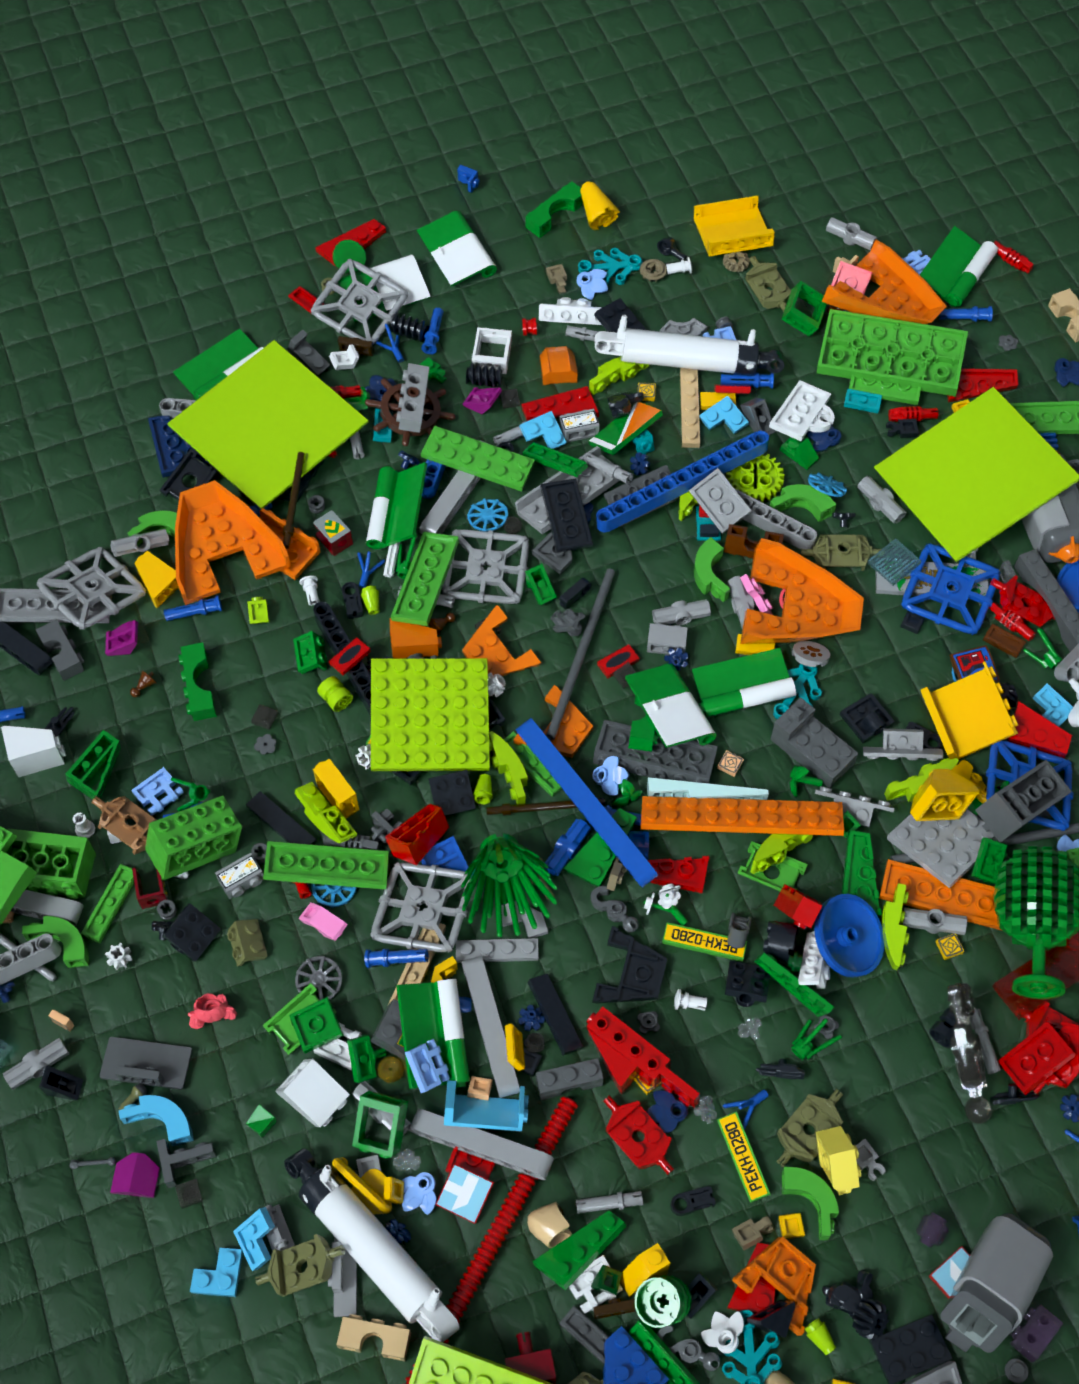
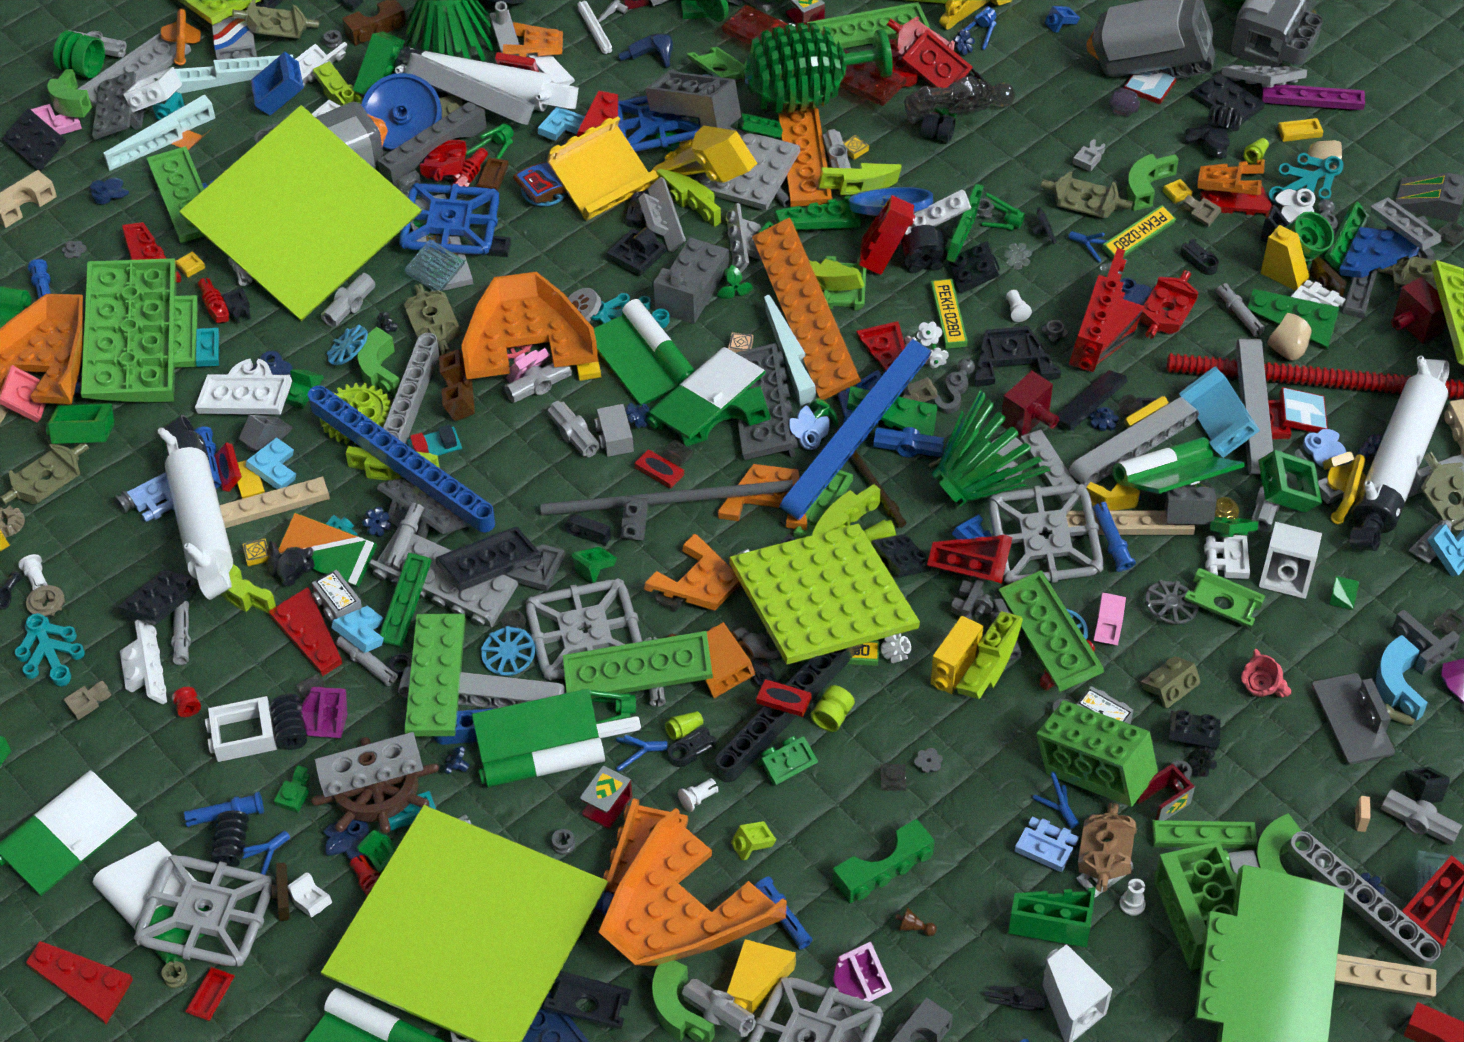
camera: 110 degrees left, 10 degrees down
white gear [105,943,132,970] -> none
green plant [170,777,210,811] -> none
black tile [246,791,317,845] -> none
dark brown bar [282,452,305,549] -> none
dark grey bracket [287,330,330,377] -> none
green tile [289,997,344,1054] -> none
green tile [332,240,366,274] -> none
light blue plate [405,1039,450,1093] -> none
light nougat tile [467,1076,493,1101] -> none
dark grey arch [536,1058,603,1100] -> none
orange slope [540,346,578,385] -> none
light blue plate [577,269,608,300] -> none
dark green slope [591,1265,622,1295] -> none
light grey tile [659,318,708,336] -> none
light grey plate [689,468,752,534] -> none
bright green arch [694,537,730,602] -> none
dark grey piece [727,913,752,948] -> none
black slope [747,1299,796,1338] -> none
dark green plate [787,952,803,973] -> none
light yellow hinge [816,1126,861,1195] -> none
none -> dark red brick [1001,371,1060,438]

